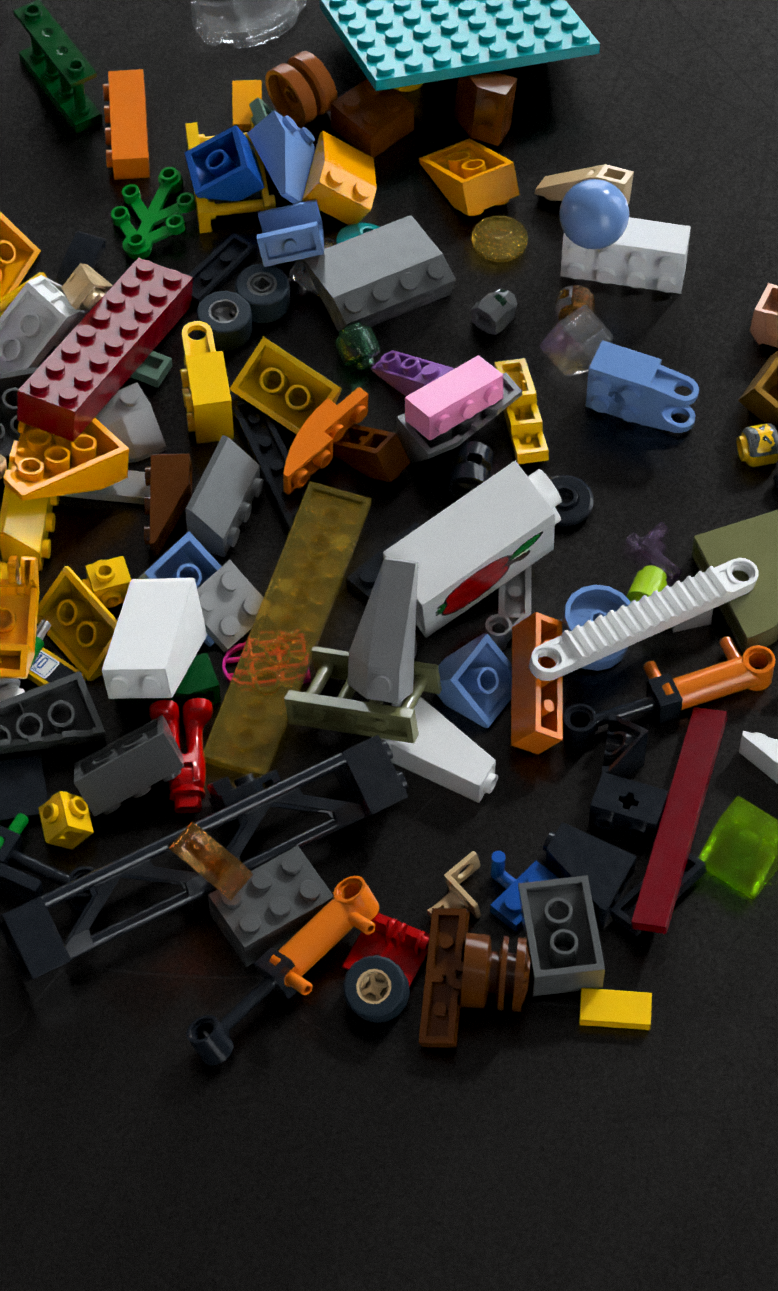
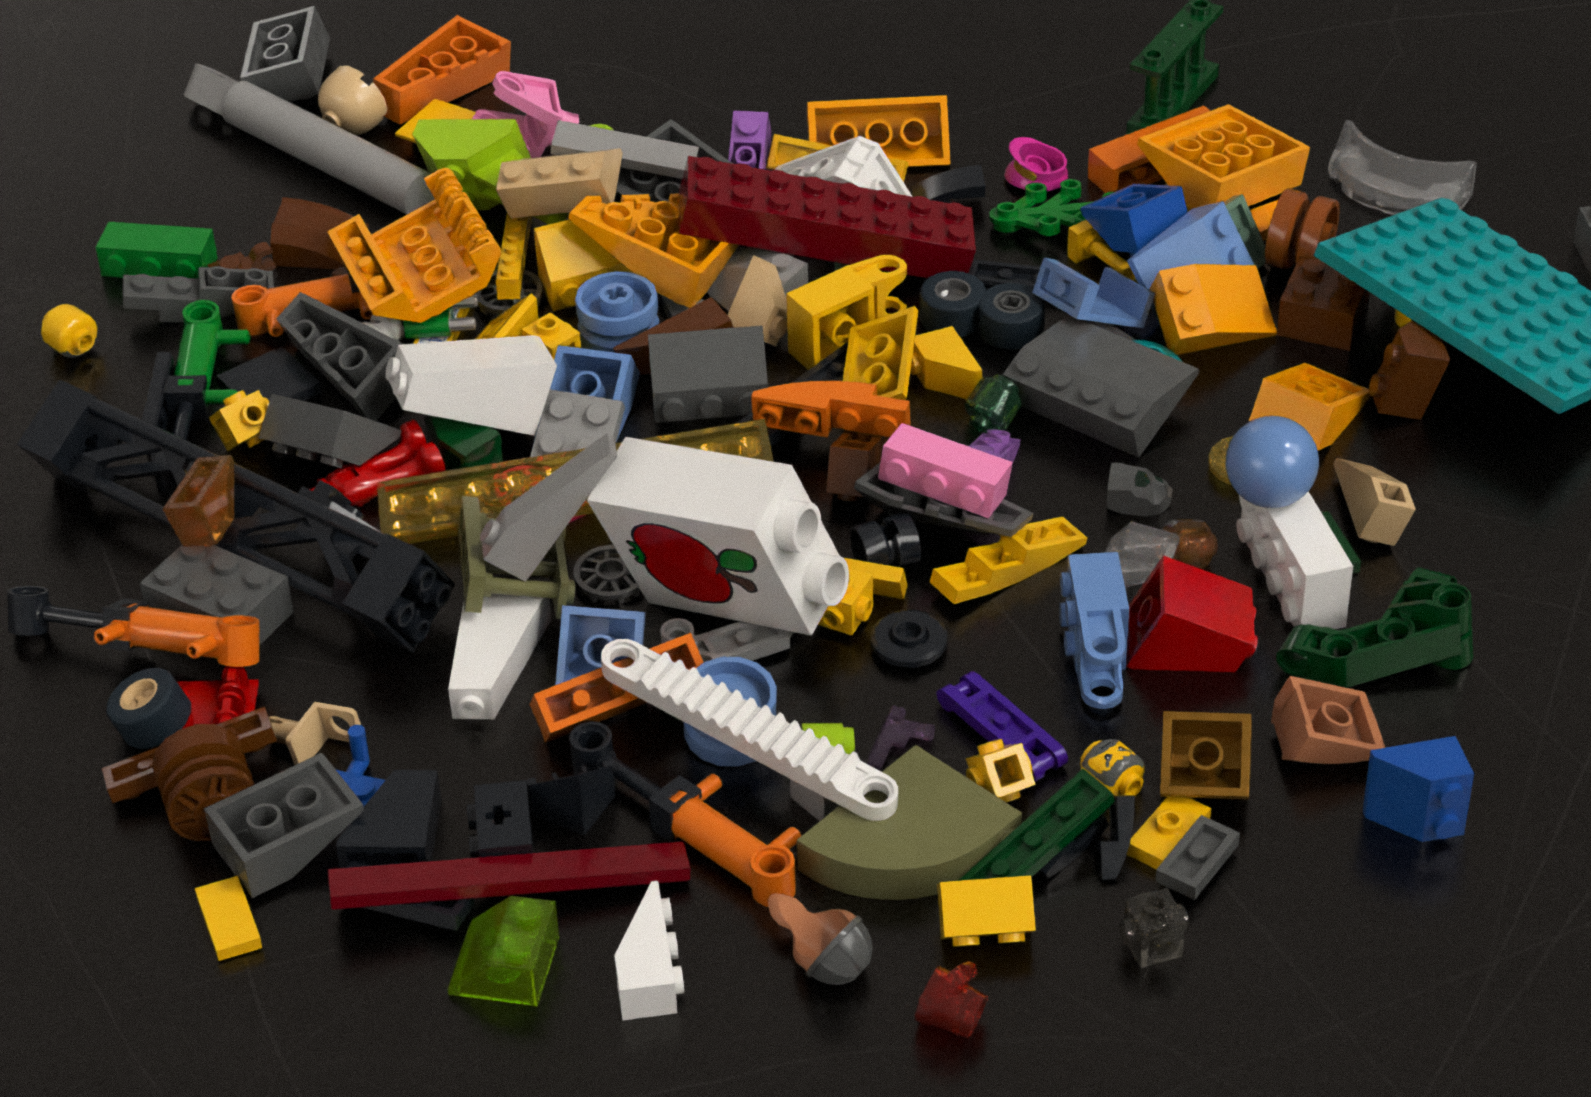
camera: 65 degrees right, 15 degrees down
tan slope [61,263,113,311] -> none
none -> medium blue wheel [575,271,659,352]
none -> tan slope [727,255,787,346]
none -> yellow slope [910,326,982,401]
none -> dark purple plate [937,671,1068,782]
none -> yellow brick [966,739,1036,802]
none -> dark pink piece [1004,137,1068,192]
none -> red slope [1126,555,1258,672]
none -> light orange slope [1137,104,1310,209]
none -> dark green connector [1276,567,1473,688]

